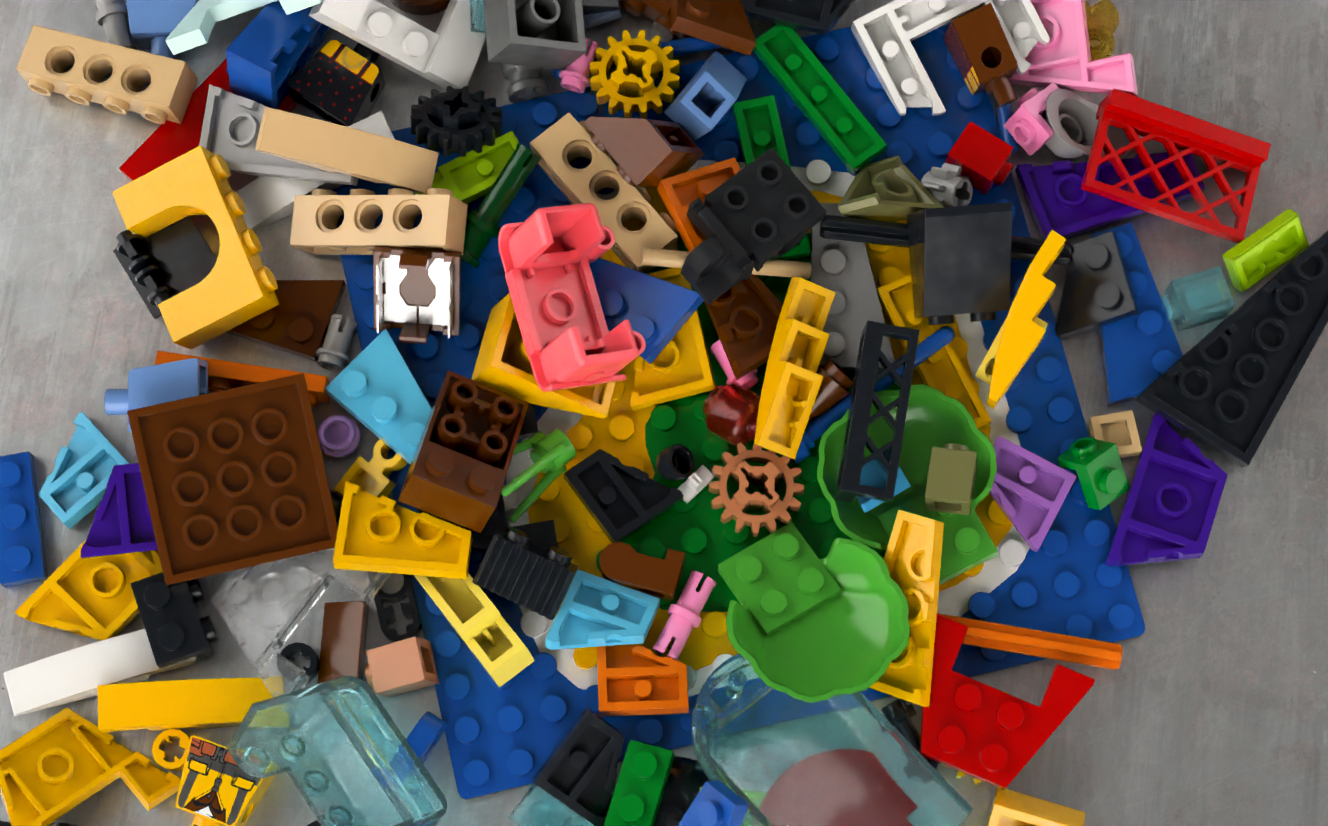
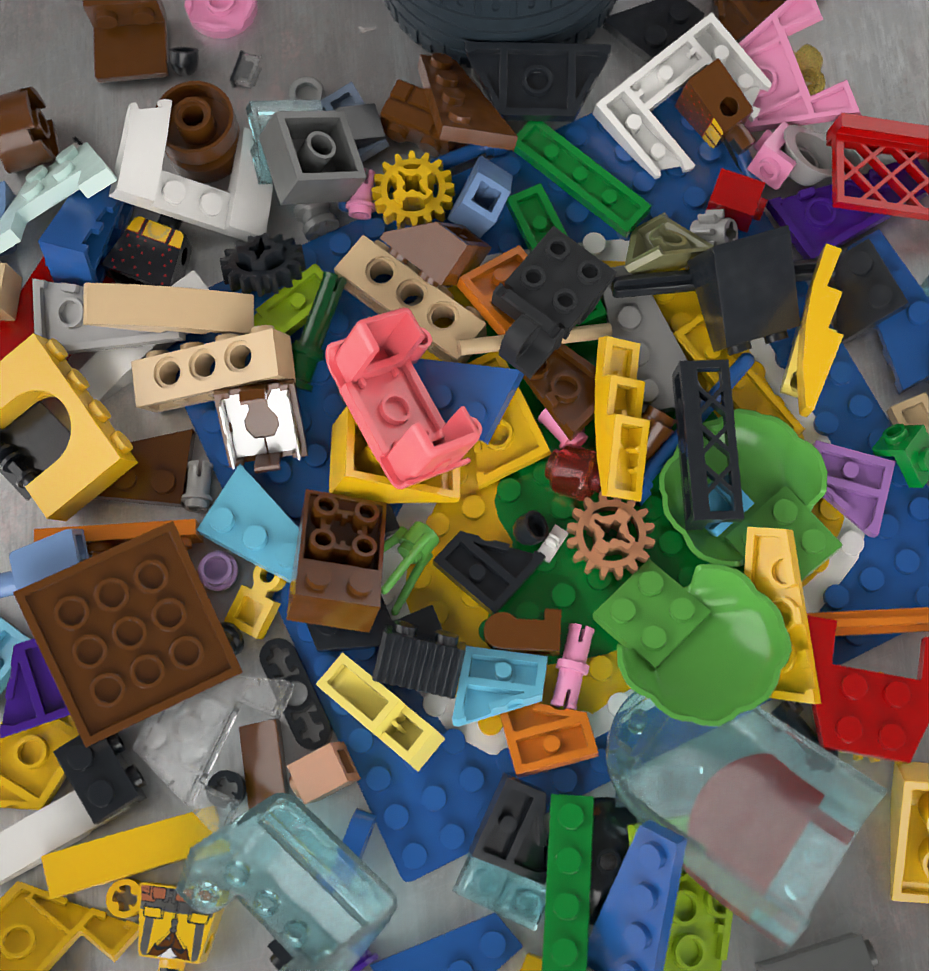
camera: 10 degrees left, 0 degrees up
yellow wing [333,481,473,579] -> none
olive brick [925,443,977,516] -> none

